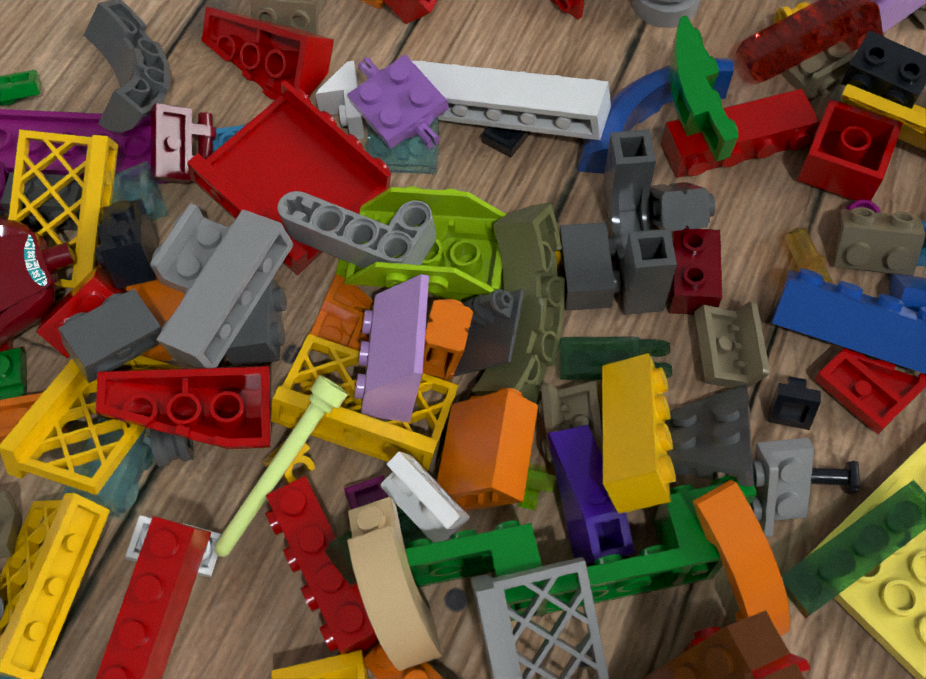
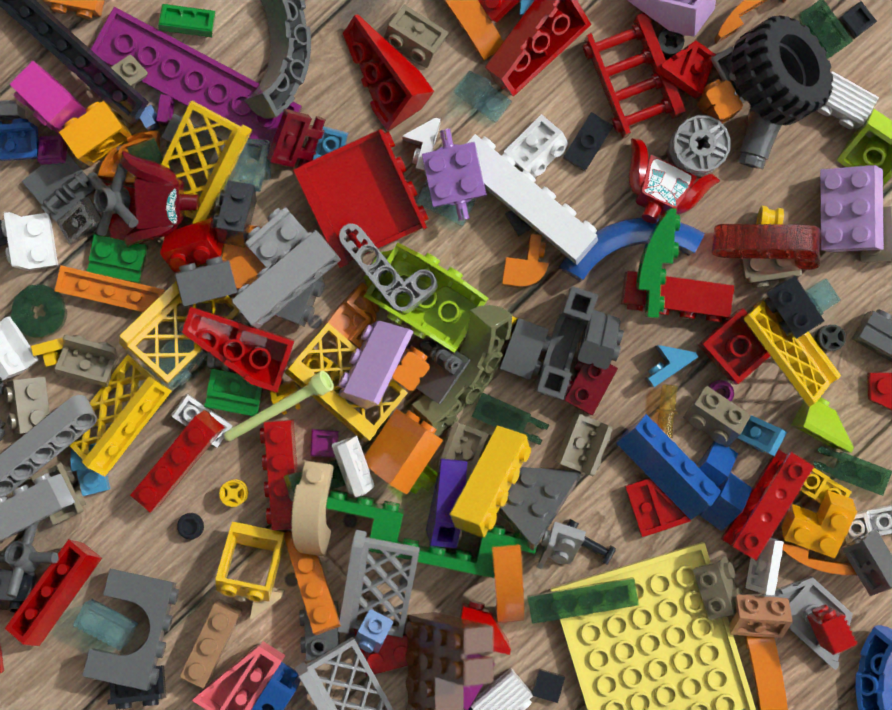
camera: 20 degrees right, 25 degrees up
black tile [768,376,821,430] -> none
none -> green plate [204,369,263,416]
none -> yellow wheel [219,479,249,507]
none -> clear light blue slope [453,71,512,124]
none -> orange brick [502,234,549,288]
none -> white bracket [504,114,569,178]
none -> black plate [563,112,613,172]
none -> red torso [629,138,720,224]
none -> dark azure slope [645,345,699,387]

